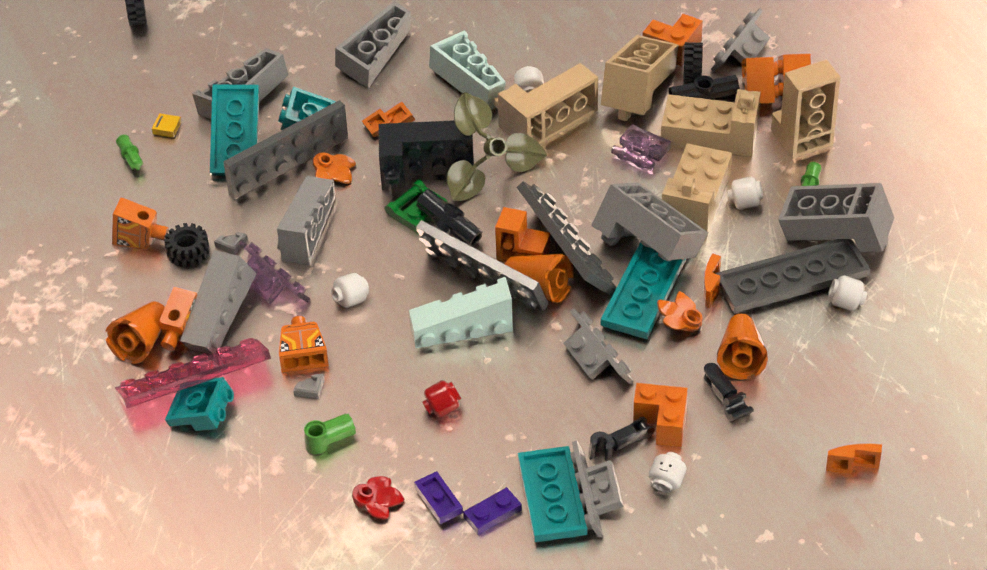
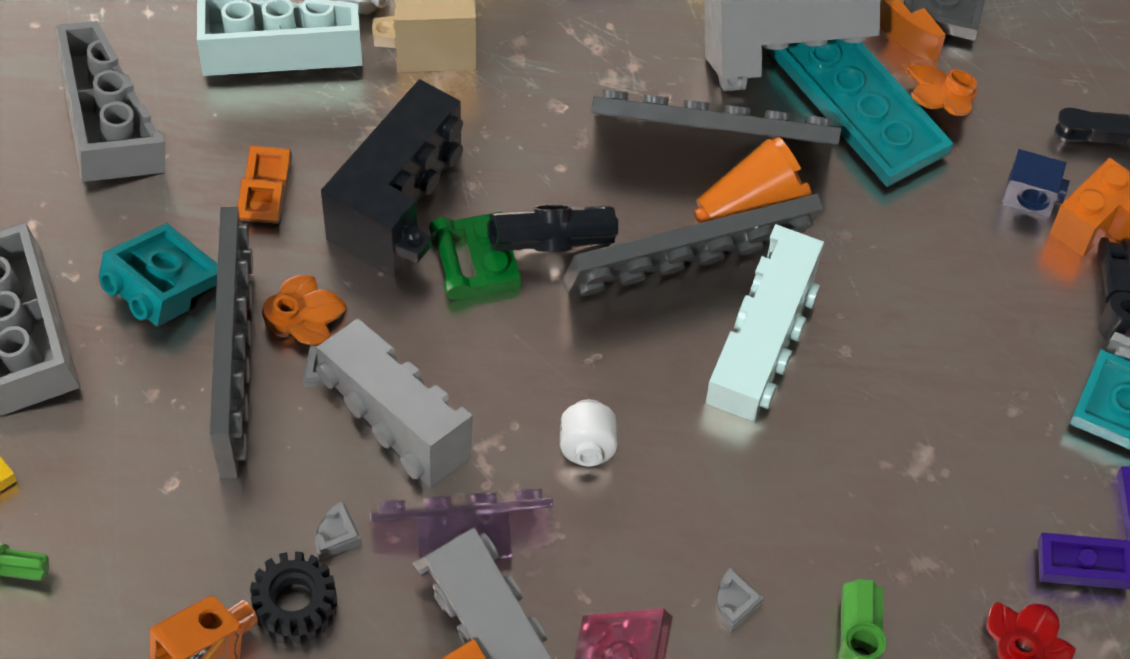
camera: 60 degrees left, 10 degrees up
teal plate [210,84,259,176] -> none
orange torso [279,316,329,373] -> none
red head [422,380,461,418] -> none
olive plant [447,92,547,201] -> none
orange brick [495,207,551,262] -> none
light grey bracket [563,308,634,384] -> none
orange cone [717,314,768,380] -> none
none -> dark blue brick [1001,149,1070,217]

